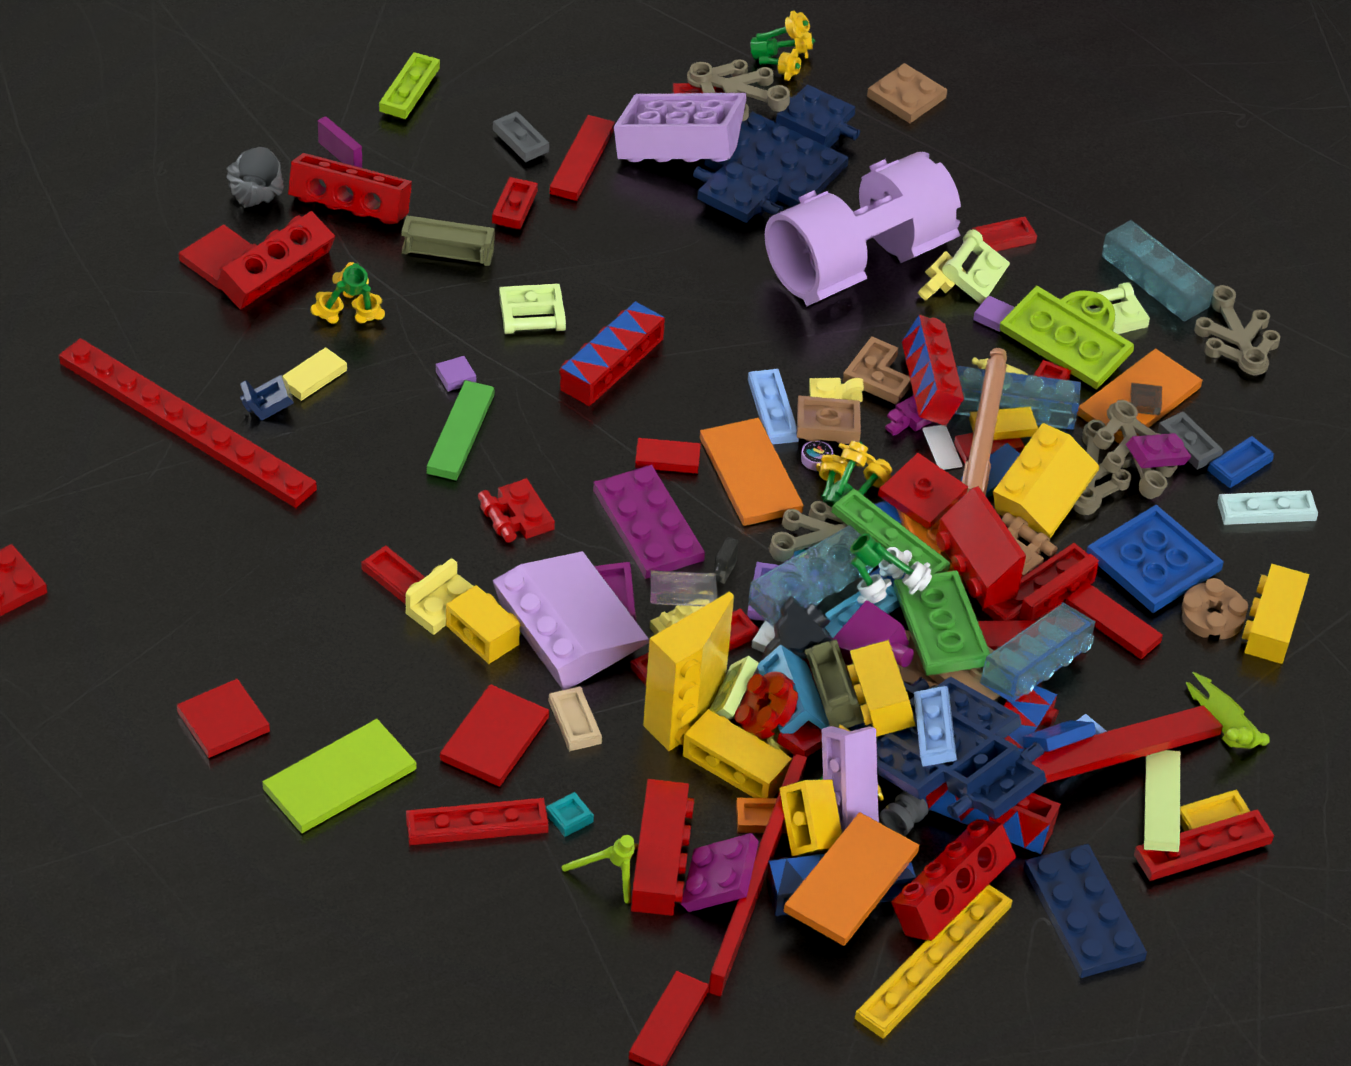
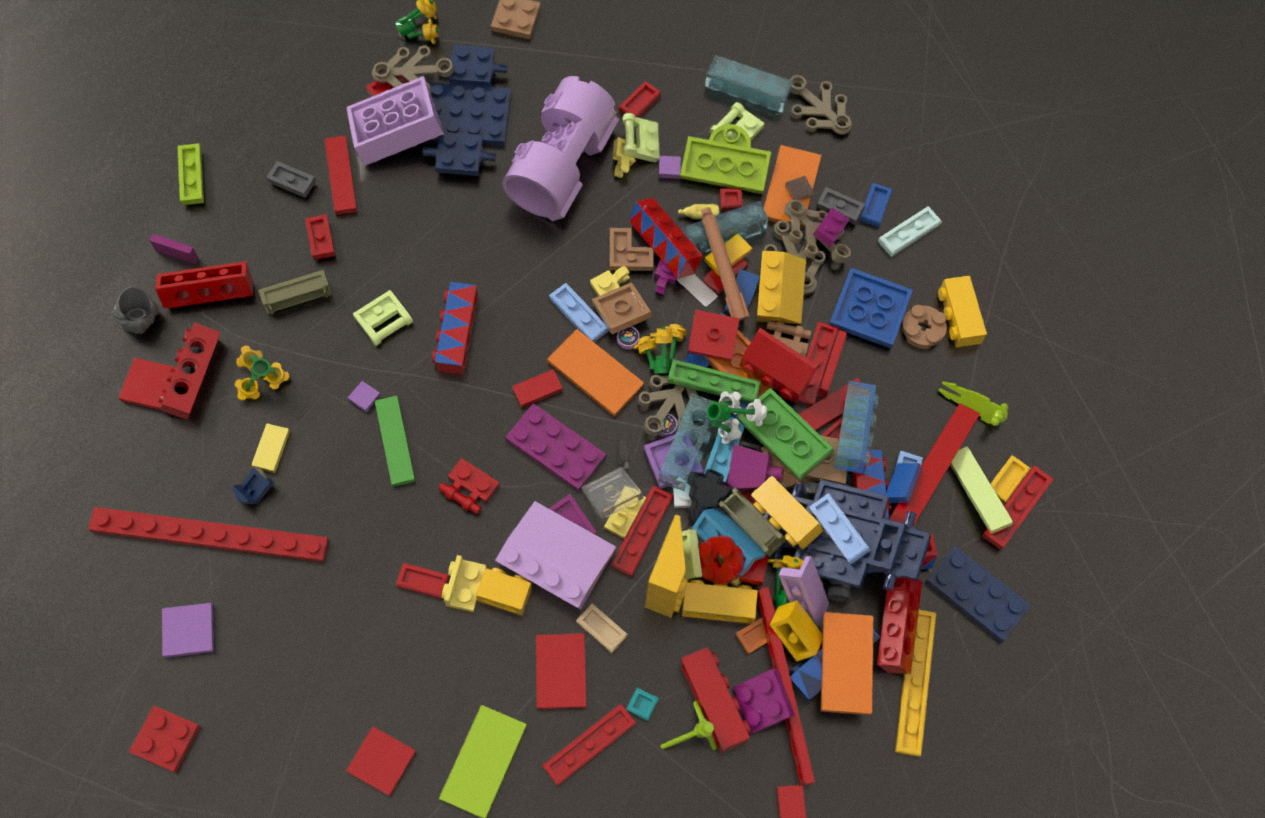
camera: 30 degrees left, 20 degrees up
red tile [1065,582,1163,659] -> none
none -> medium lavender tile [162,603,214,658]

